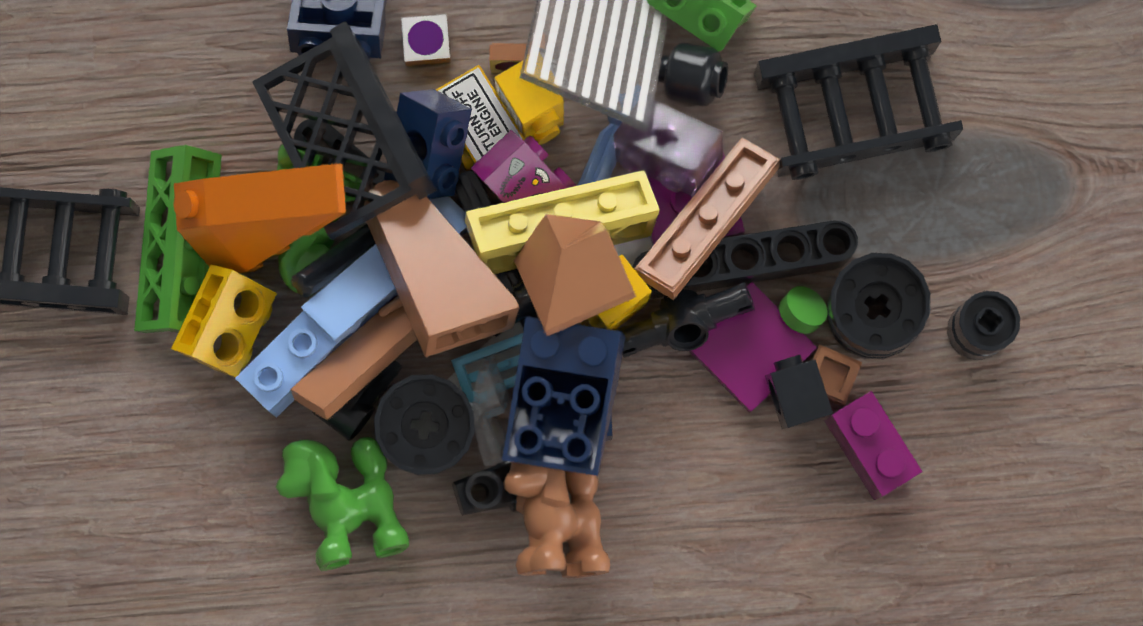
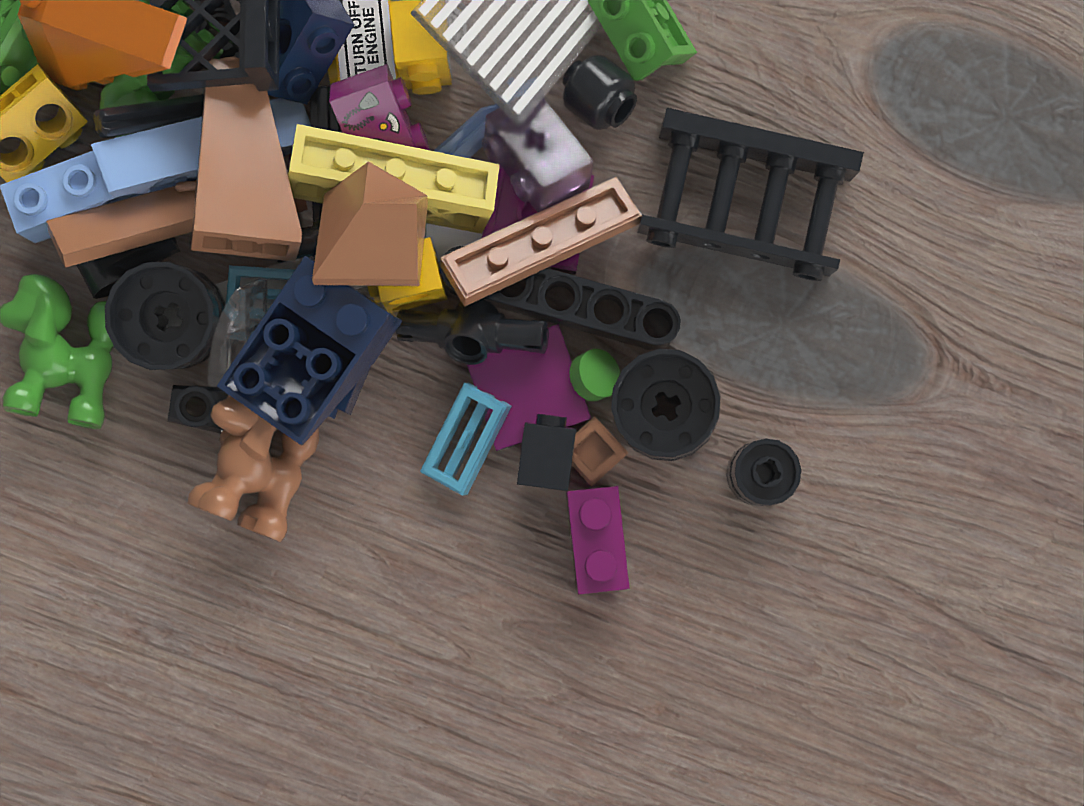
camera: 25 degrees right, 5 degrees up
none -> medium azure tile [420,383,512,496]

